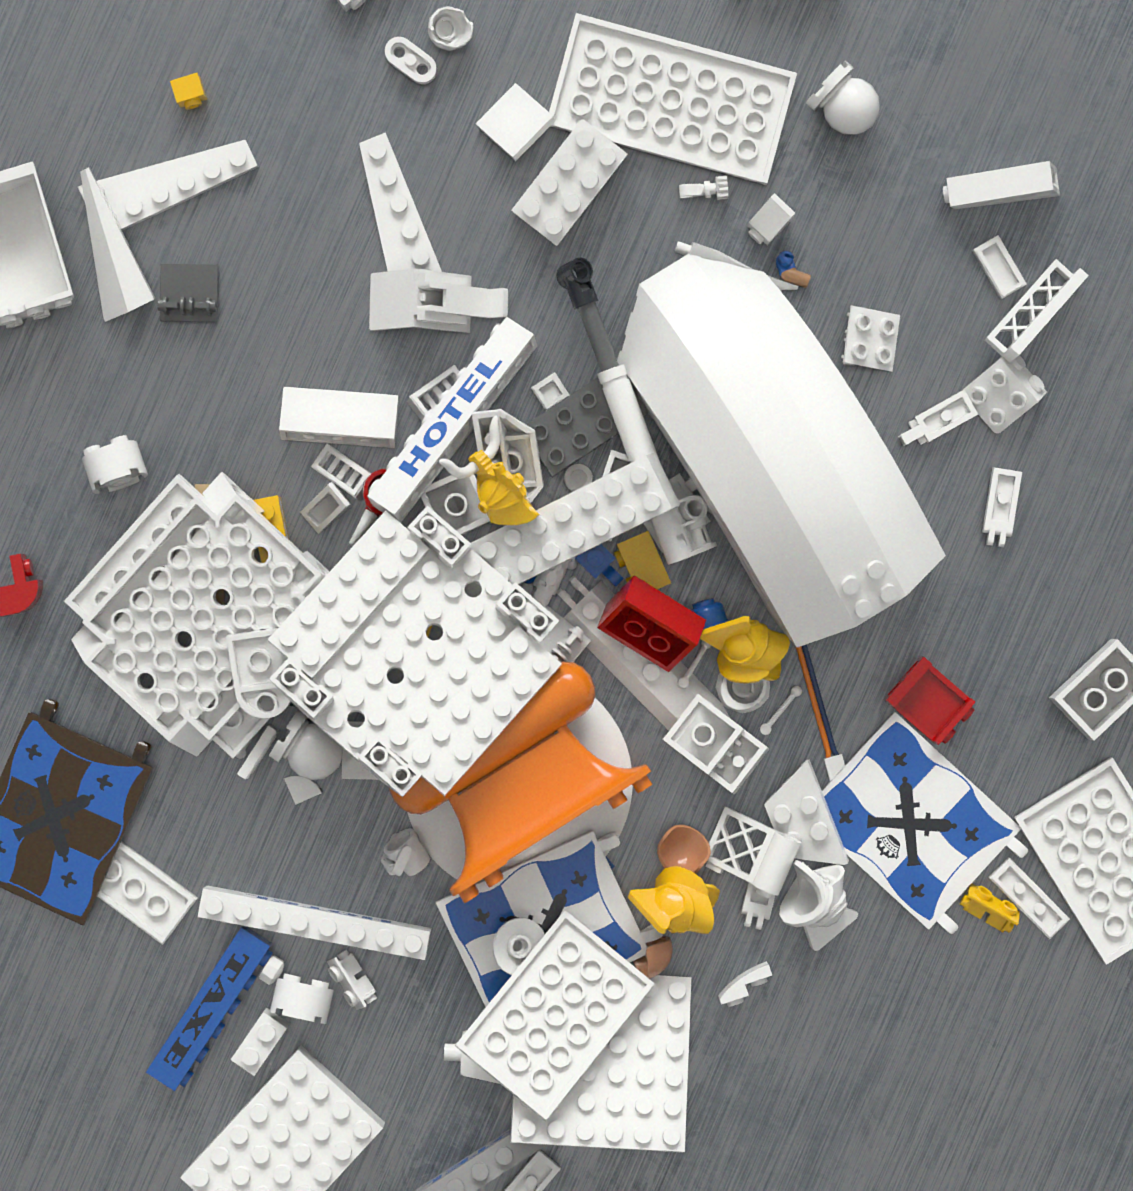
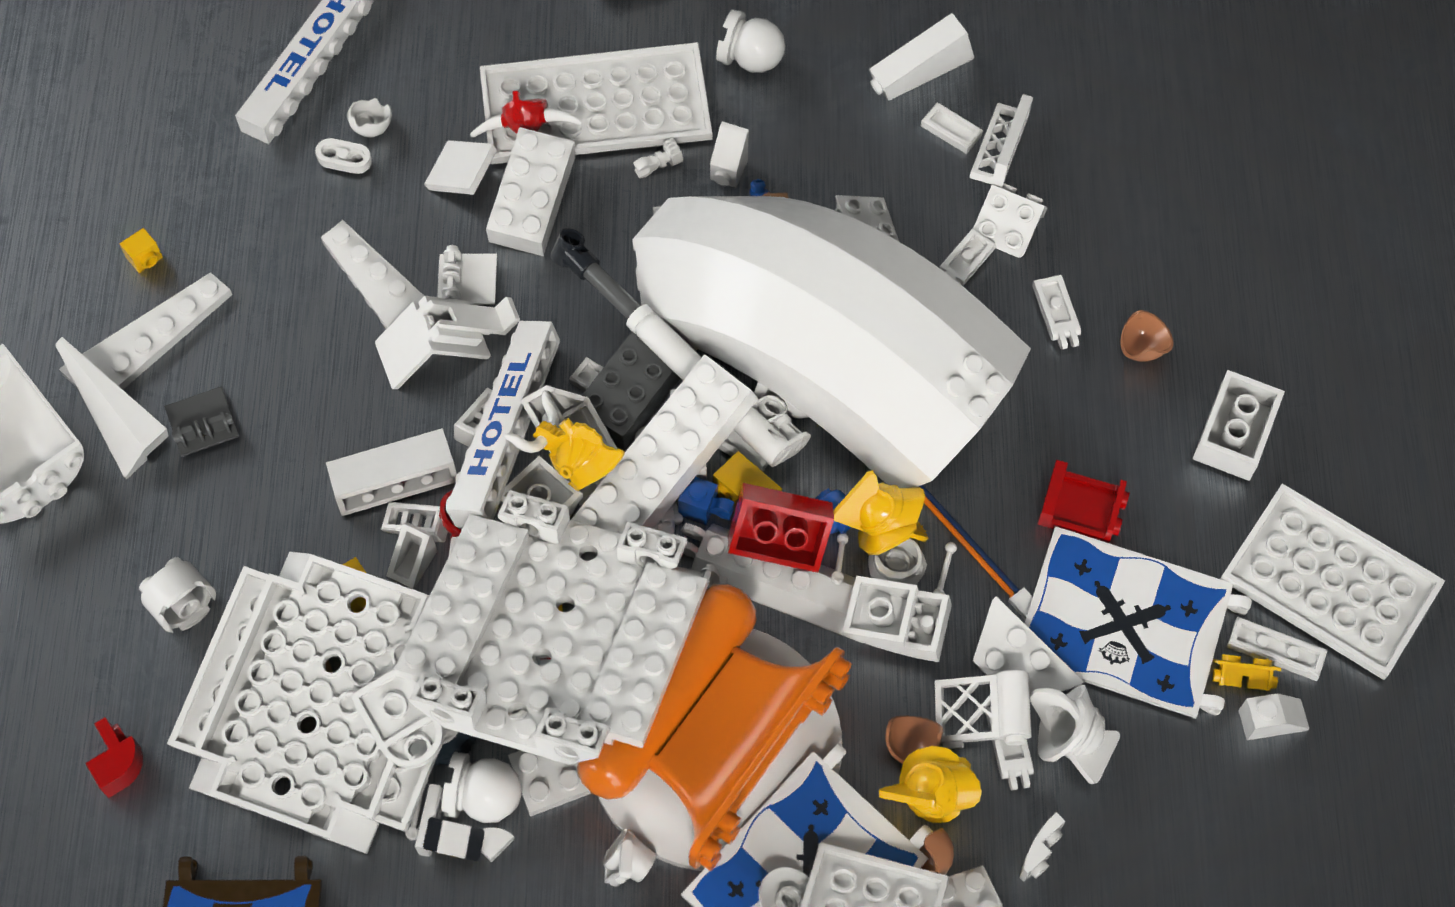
camera: 20 degrees left, 25 degrees down
none -> sticker [423,817,485,861]
none -> white hinge [437,245,497,305]
none -> red helmet [470,90,582,138]
none -> nougat helmet [1120,310,1173,362]
none -> white slope [1238,693,1310,740]

